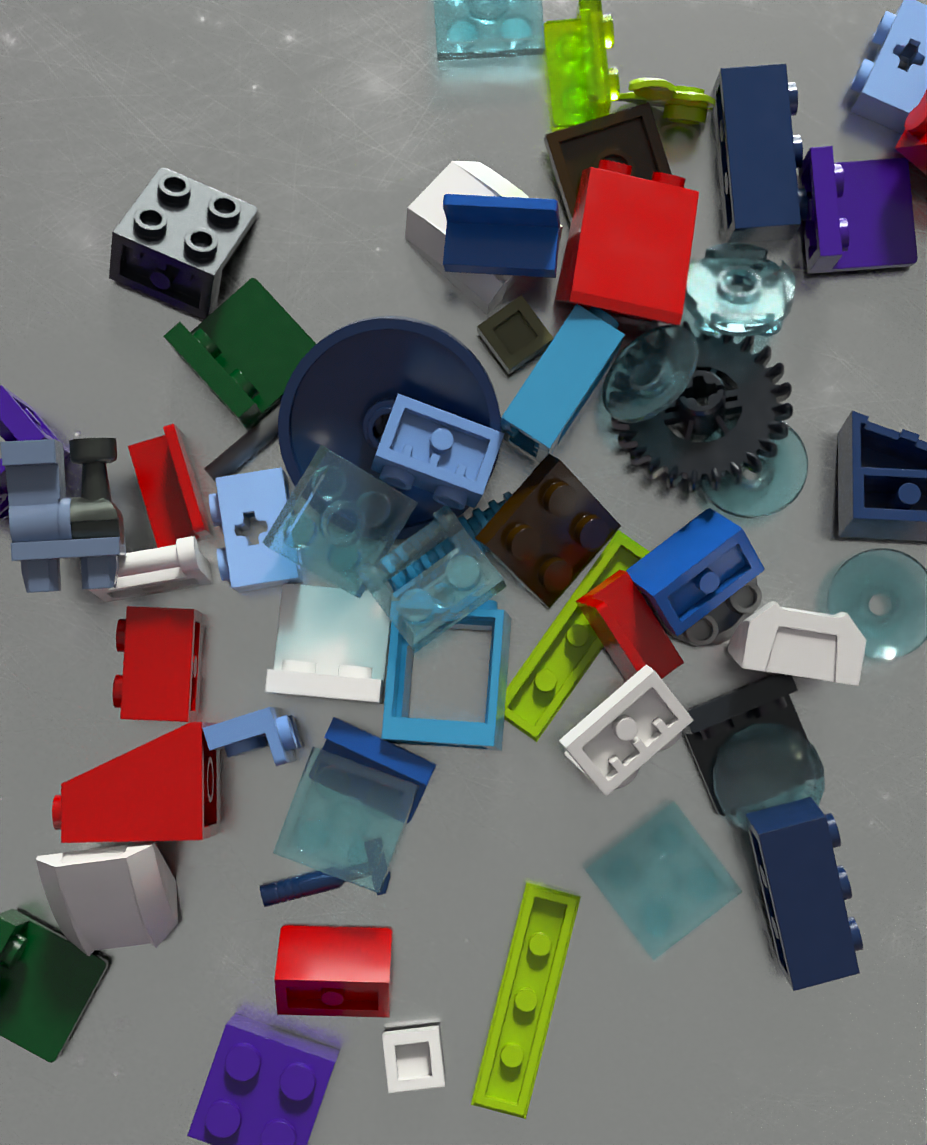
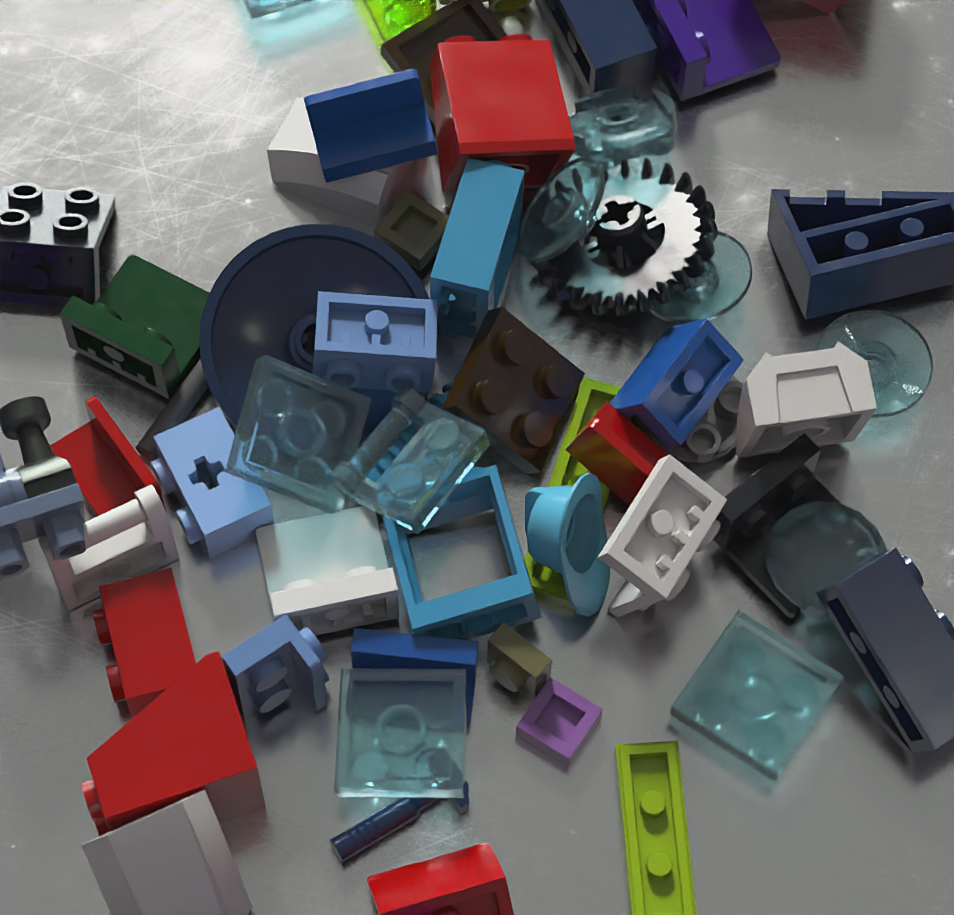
camera: 20 degrees left, 20 degrees down
none -> olive plate [487,622,552,699]
none -> medium lavender tile [516,677,603,767]
none -> medium azure piece [525,472,610,617]

